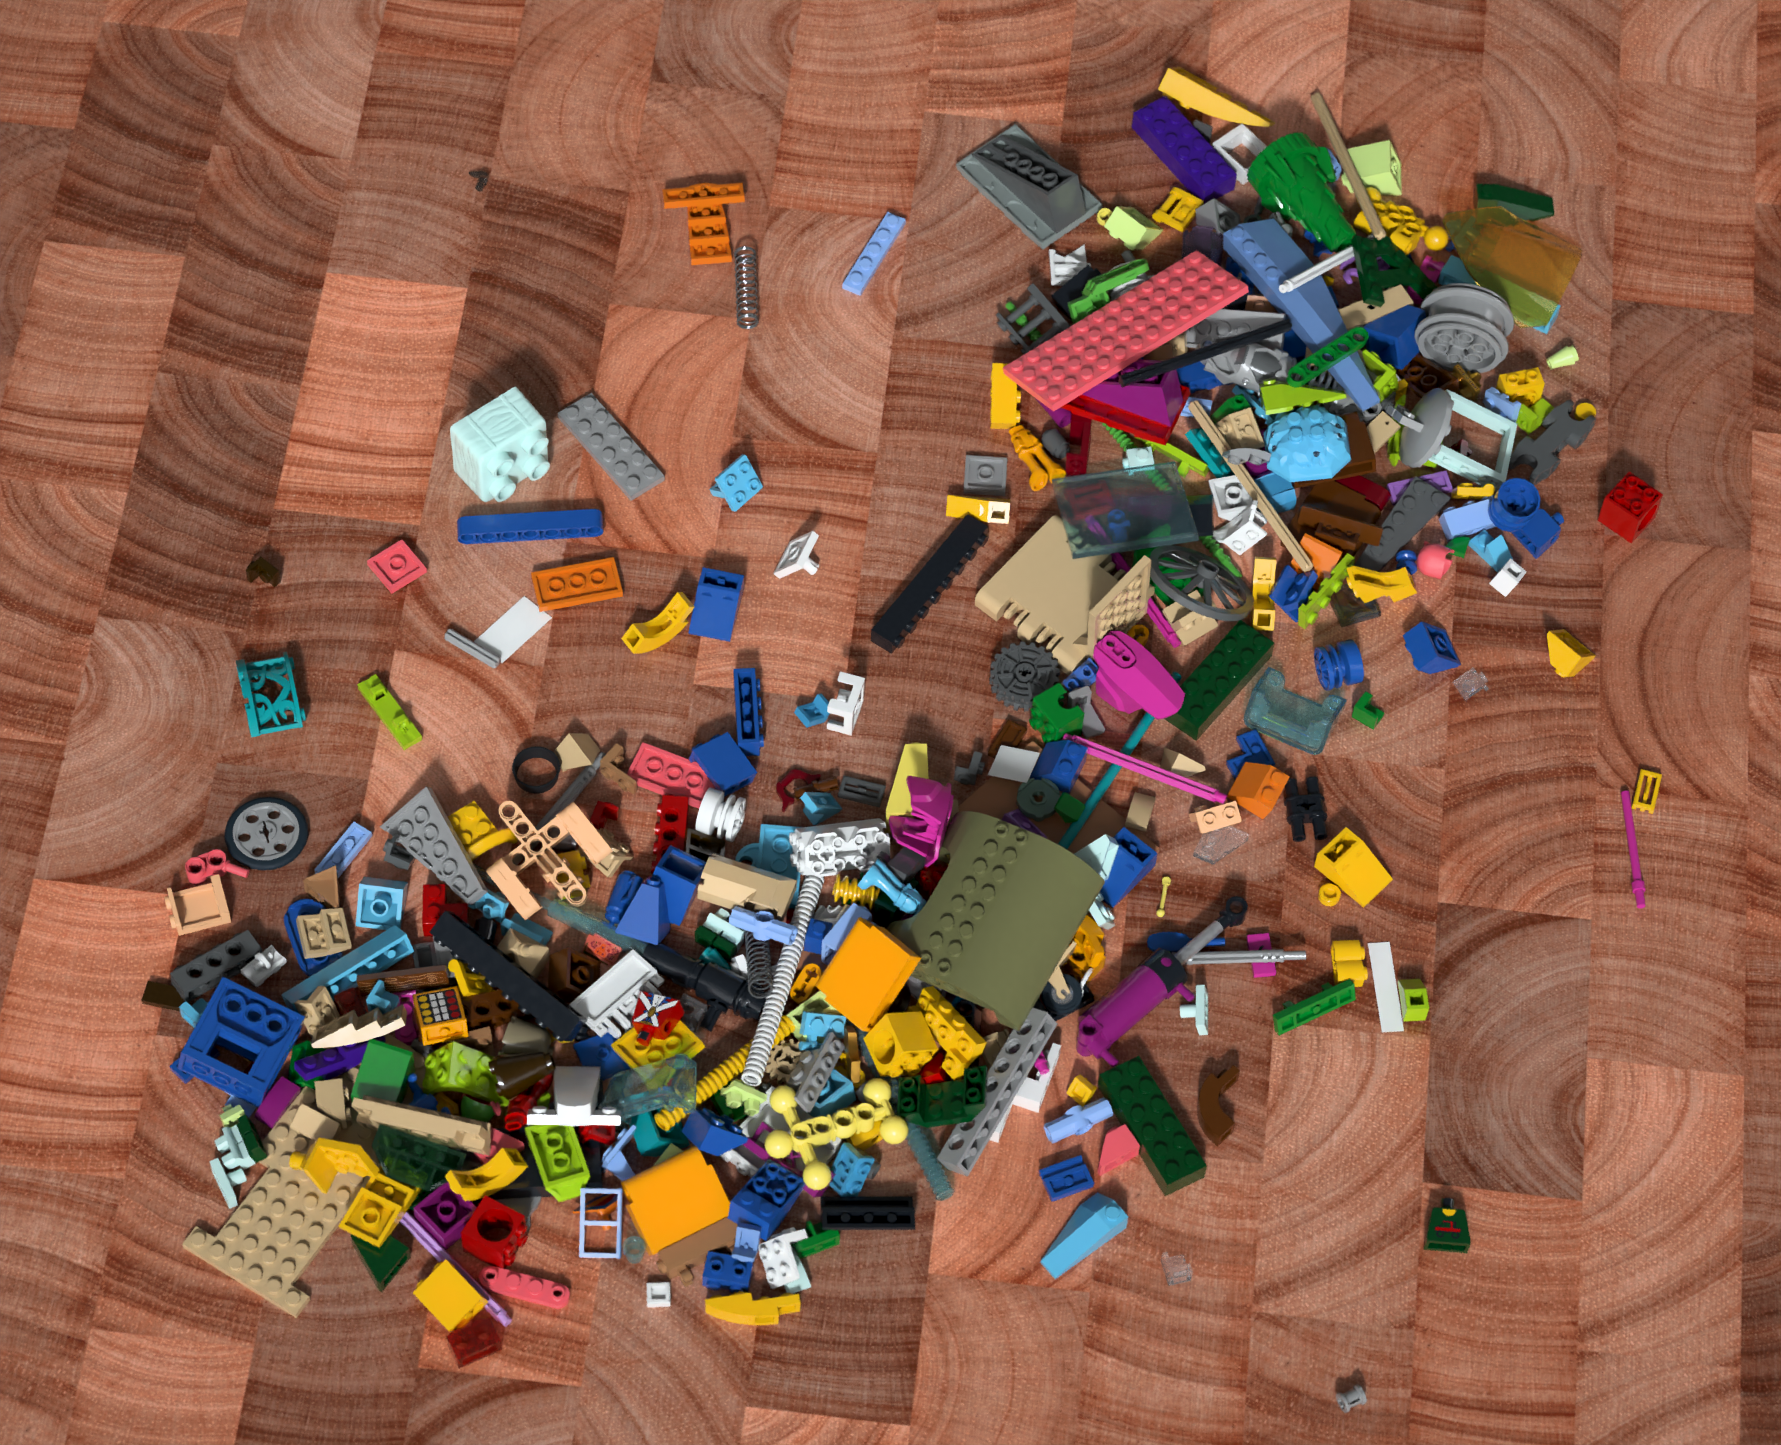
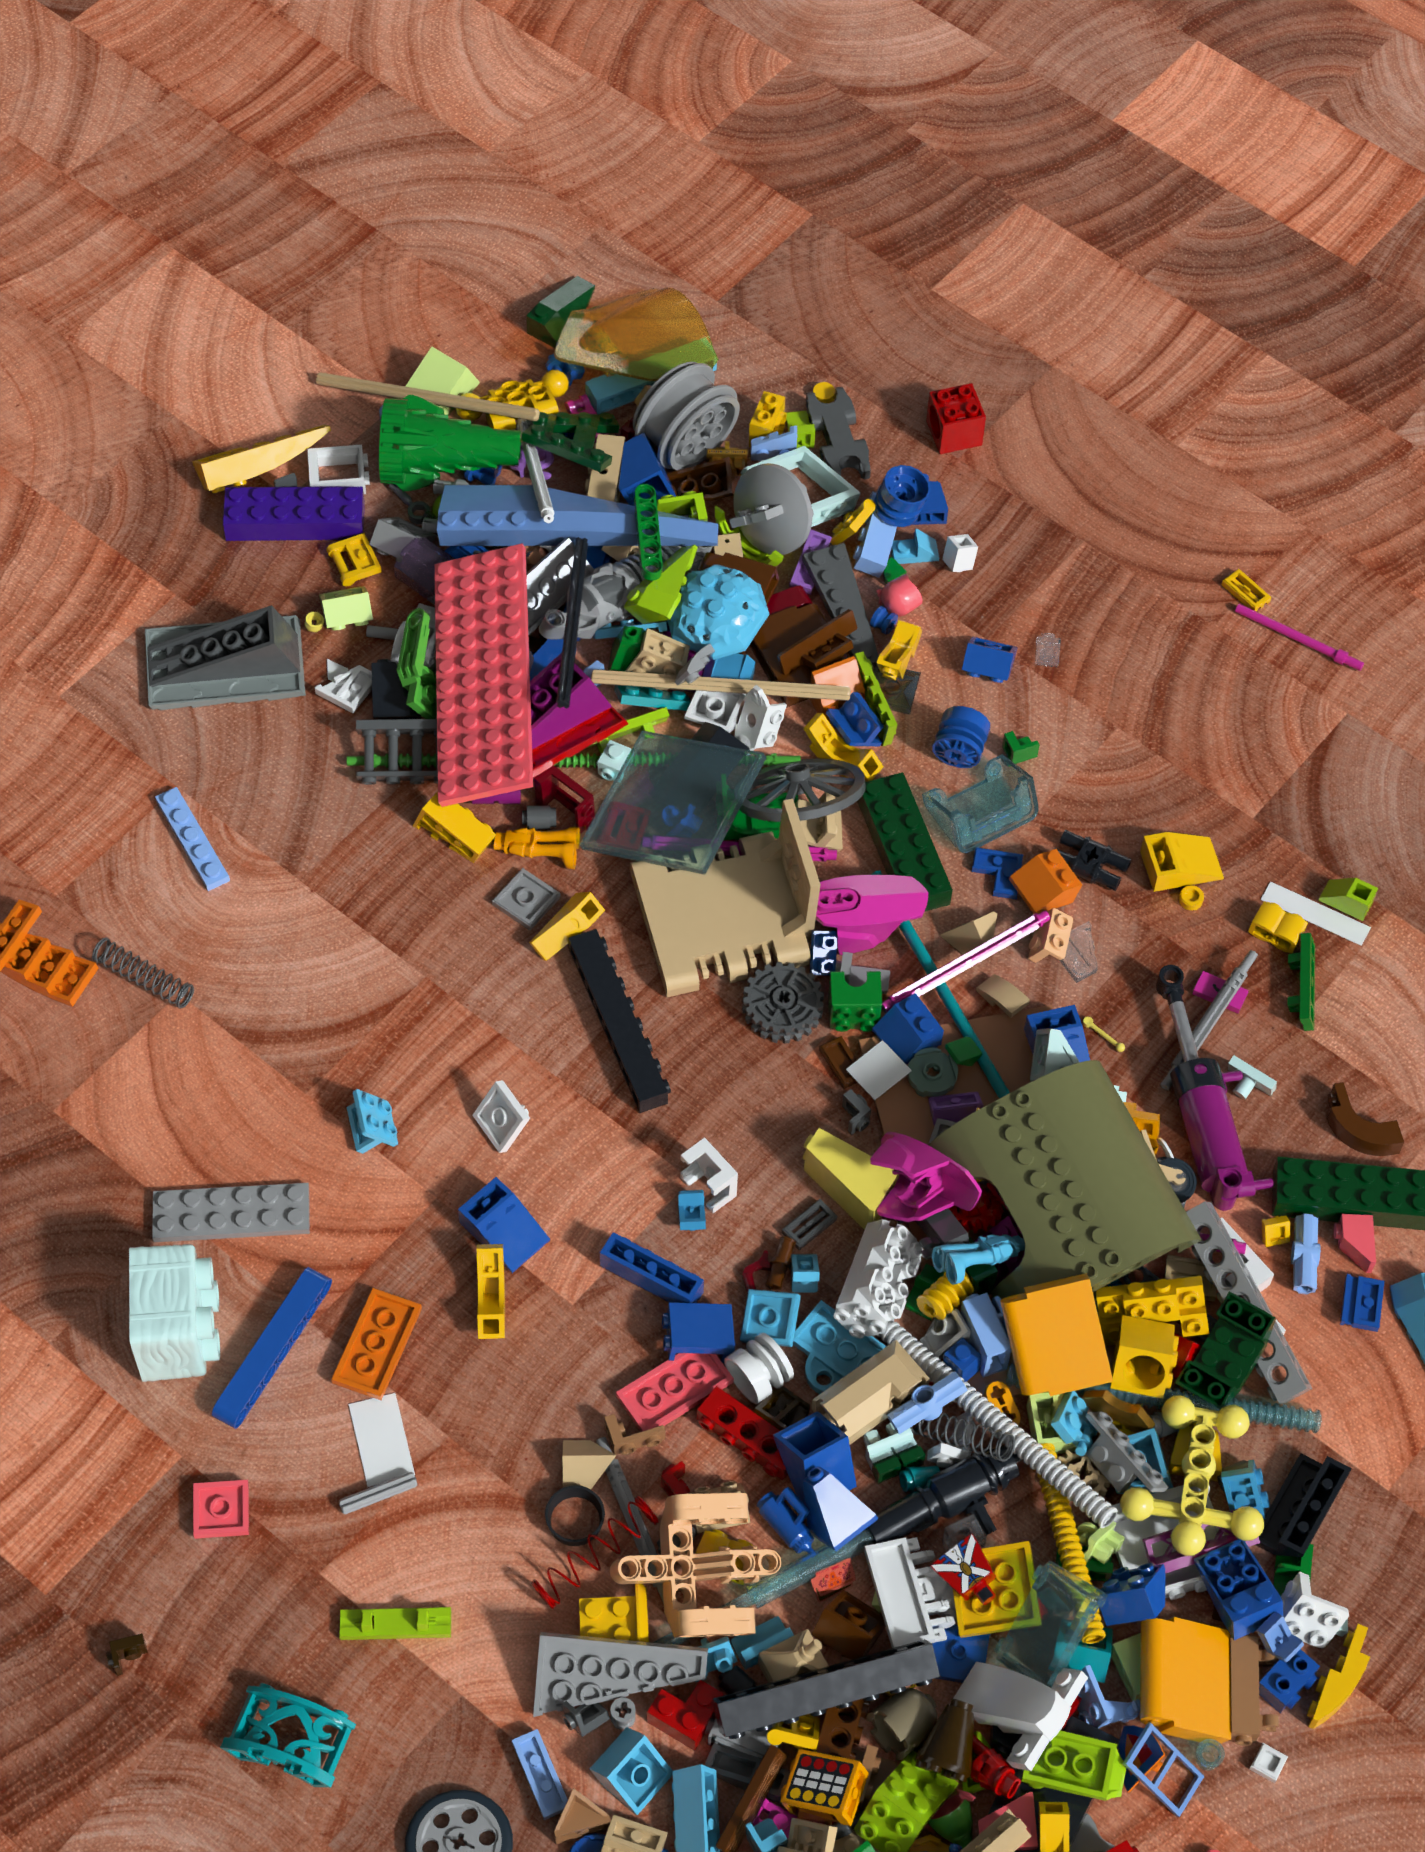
camera: 55 degrees left, 0 degrees up
blue piece [1147,932,1225,953] -> none
yellowish green cone [1546,345,1579,370] -> none
yellow slope [1547,629,1596,678] -> none
none -> red piece [531,1496,659,1609]
none -> light grey bush [610,1697,635,1730]
none -> medium azure tile [740,1289,801,1347]

